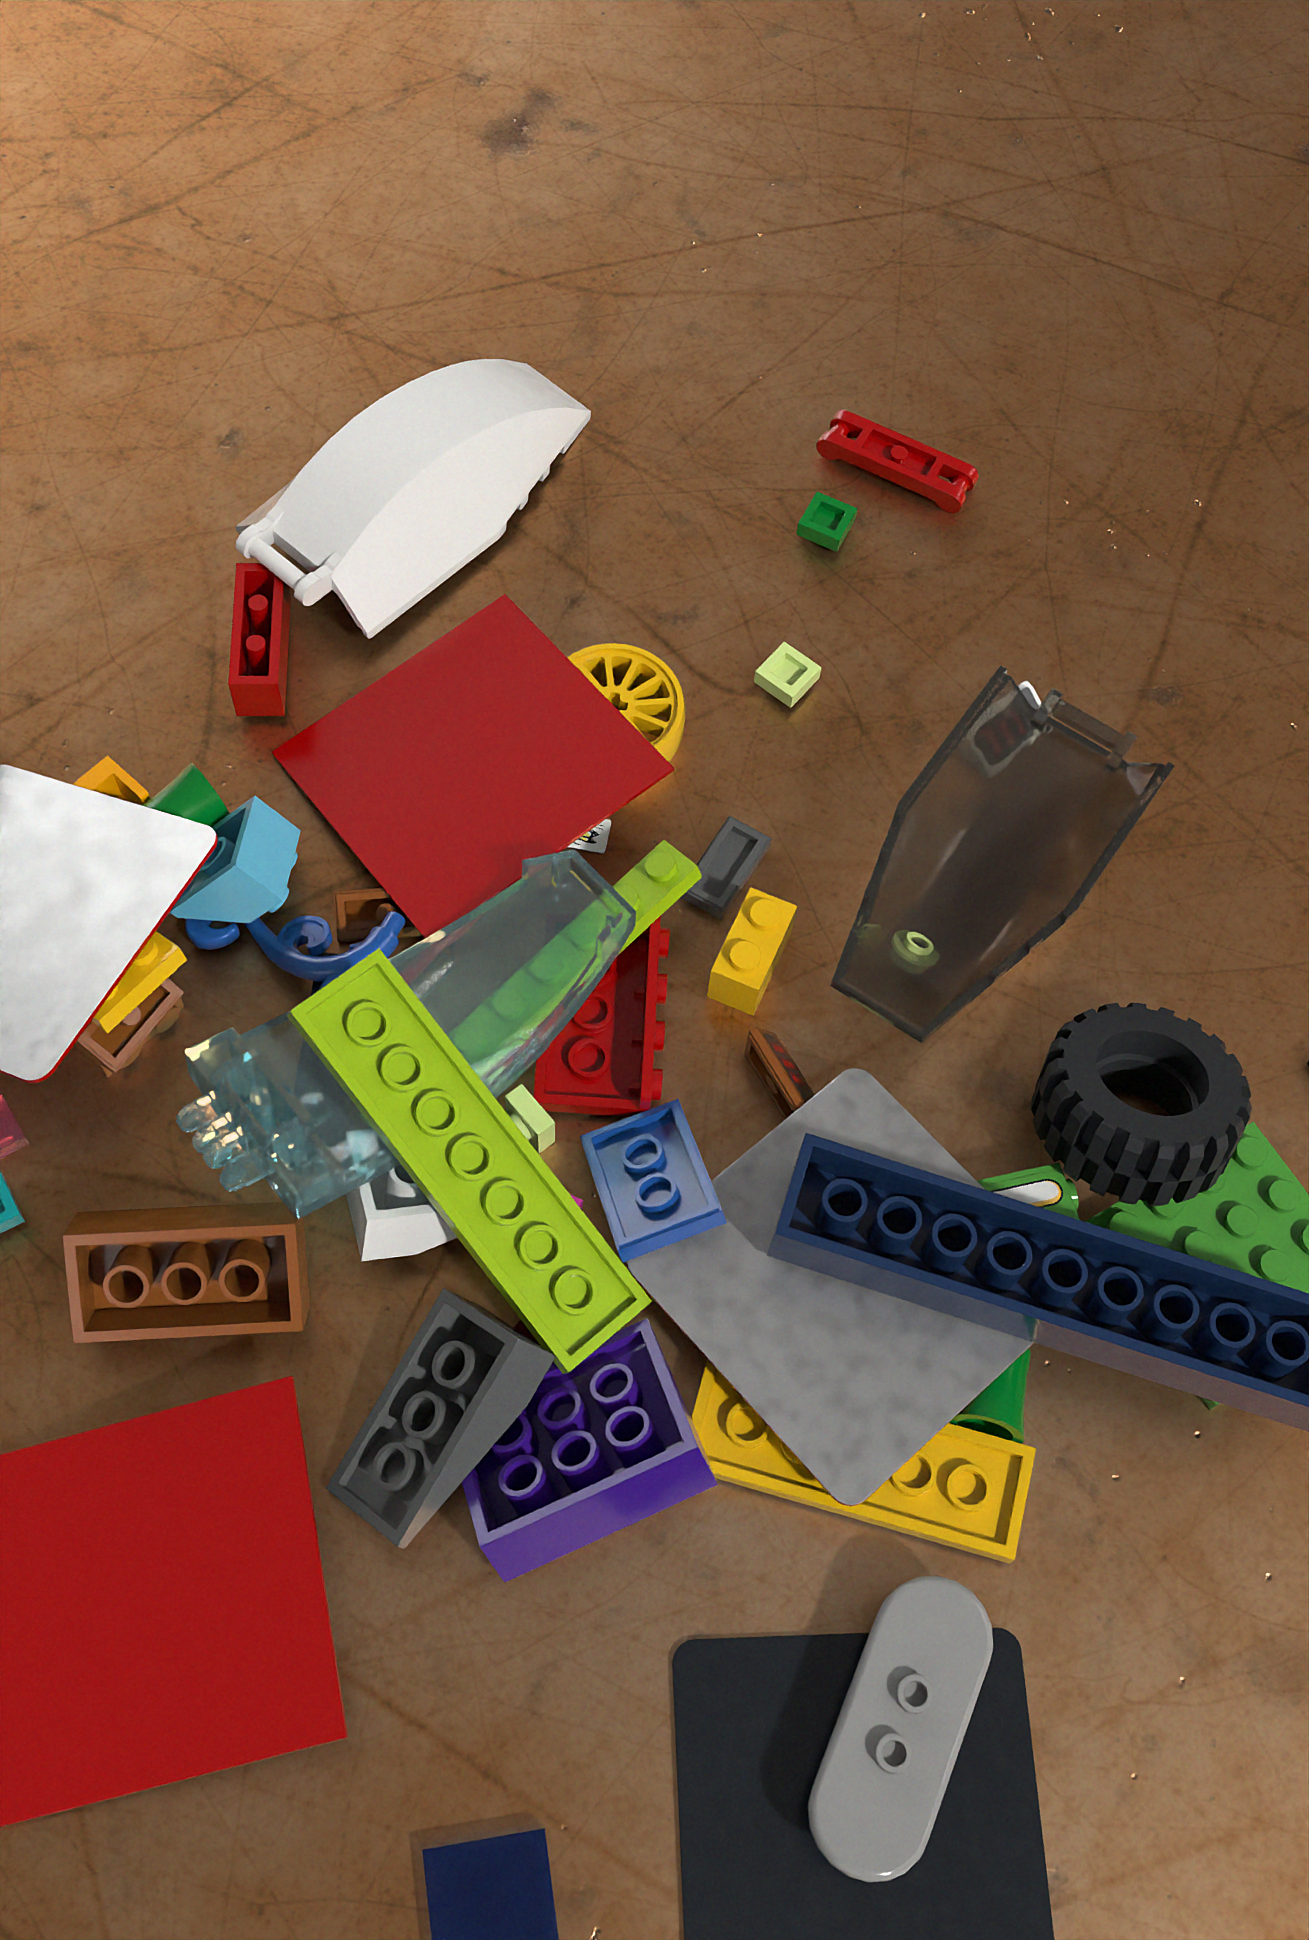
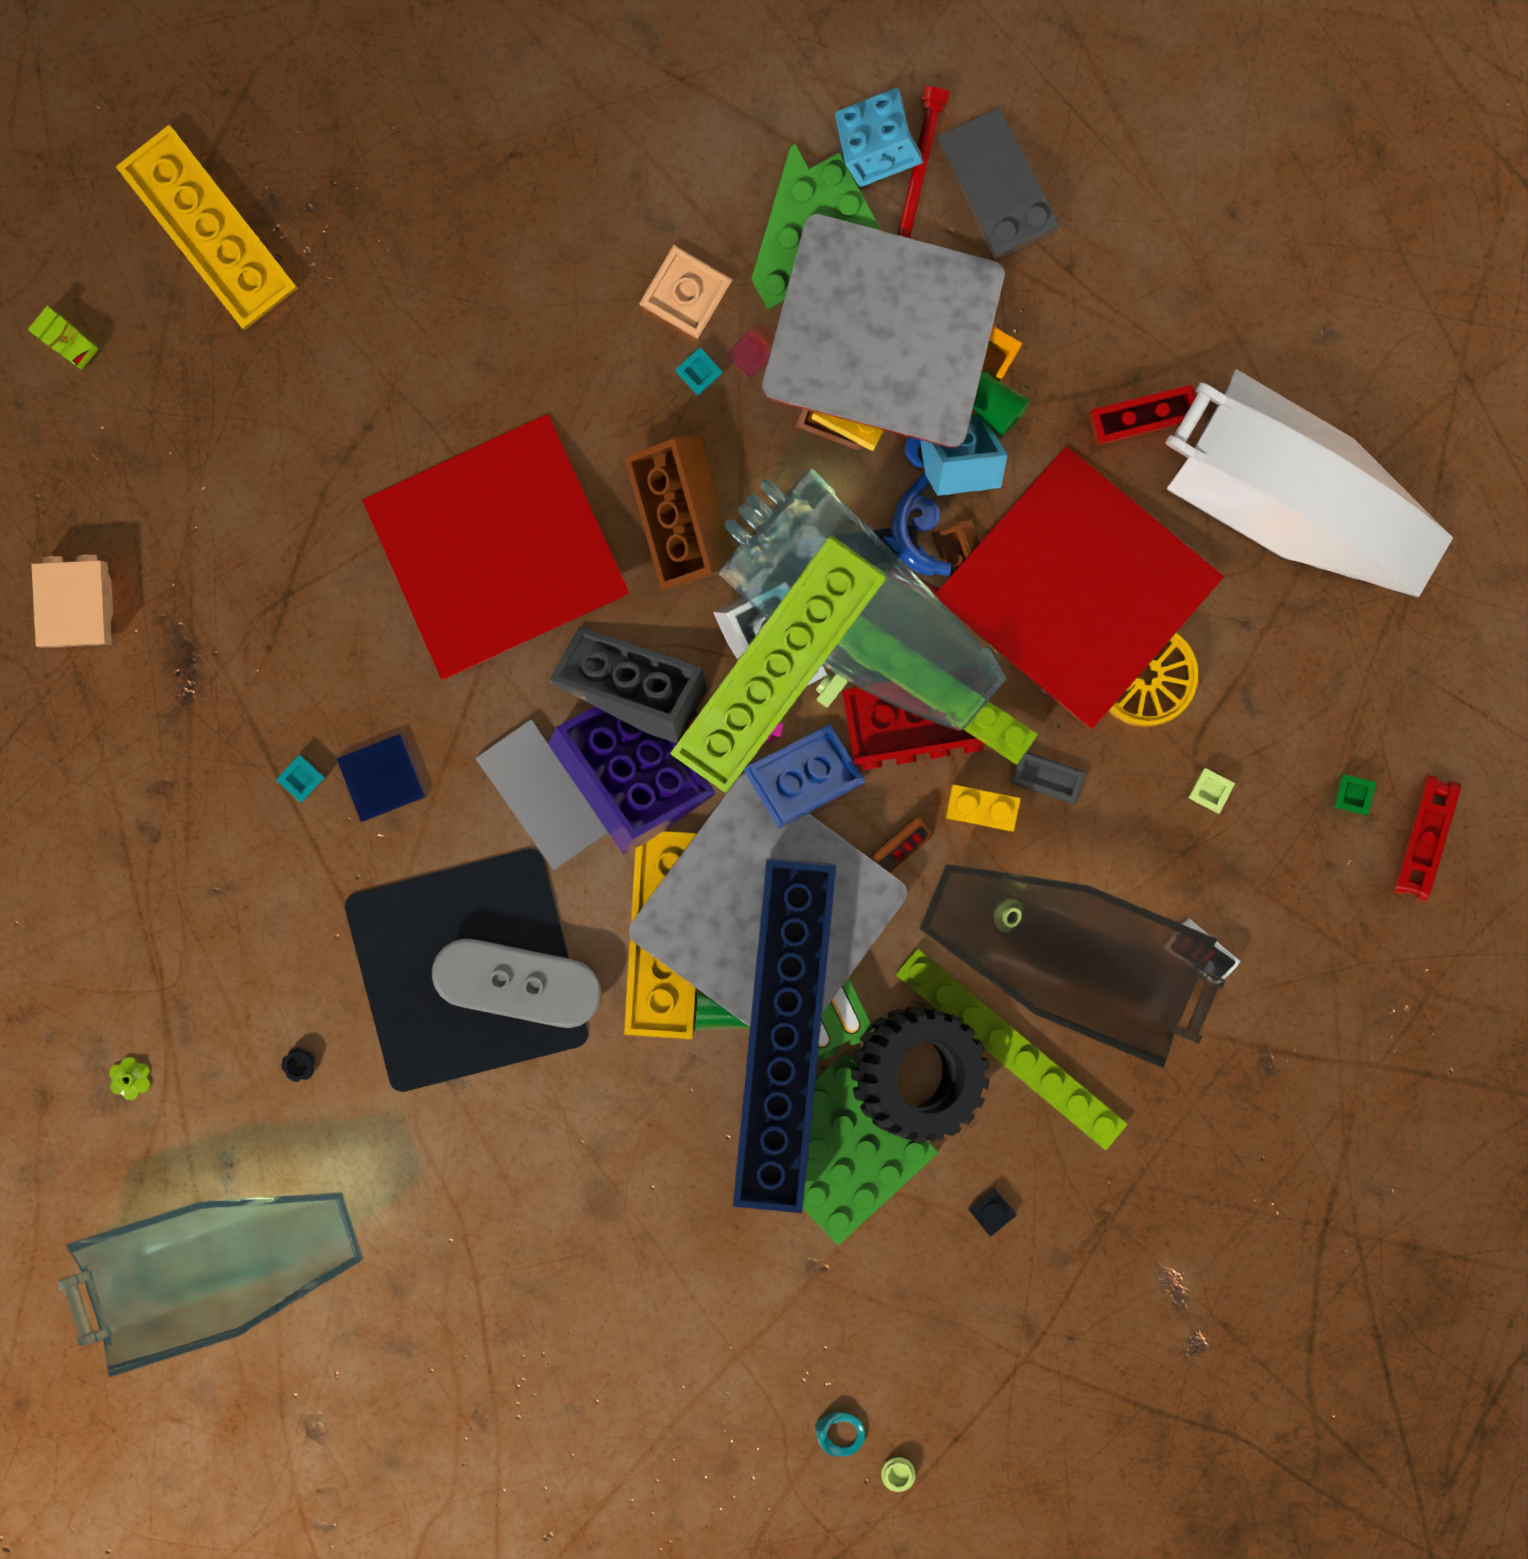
camera: 85 degrees right, 25 degrees up
none -> light grey tile [475,719,608,870]
none -> lime plate [895,948,1128,1150]

